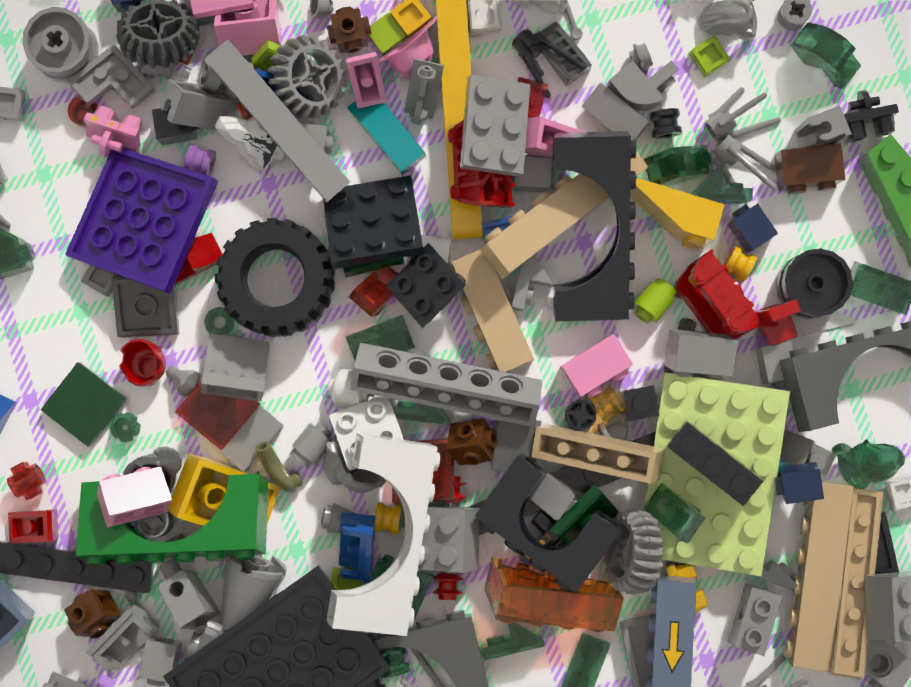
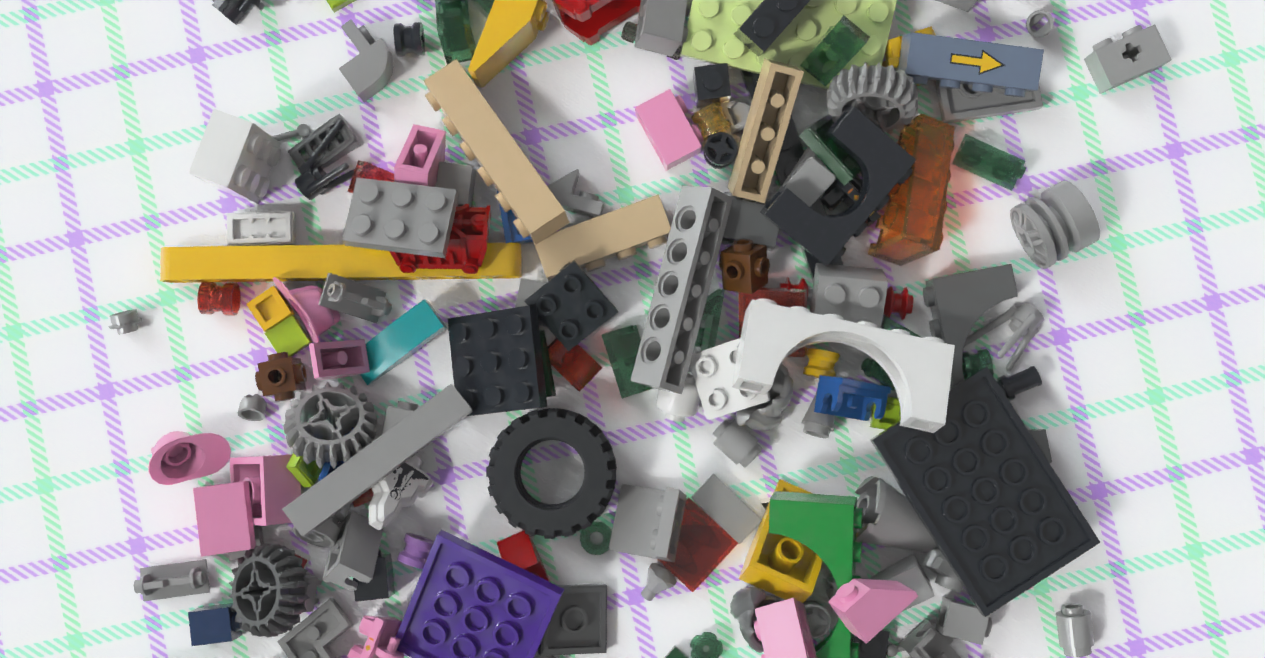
camera: 85 degrees left, 0 degrees up
red hair [119,339,166,387] -> none
olive arm [255,442,303,493] -> none
clear green slope [481,613,545,661] -> none
black arch [552,131,636,322] -> none
light grey slope [582,82,650,141] -> none
light grey plate [628,43,653,72] -> none
lime brick [634,278,677,324] -> none
none -> bright pink slope [828,578,918,643]

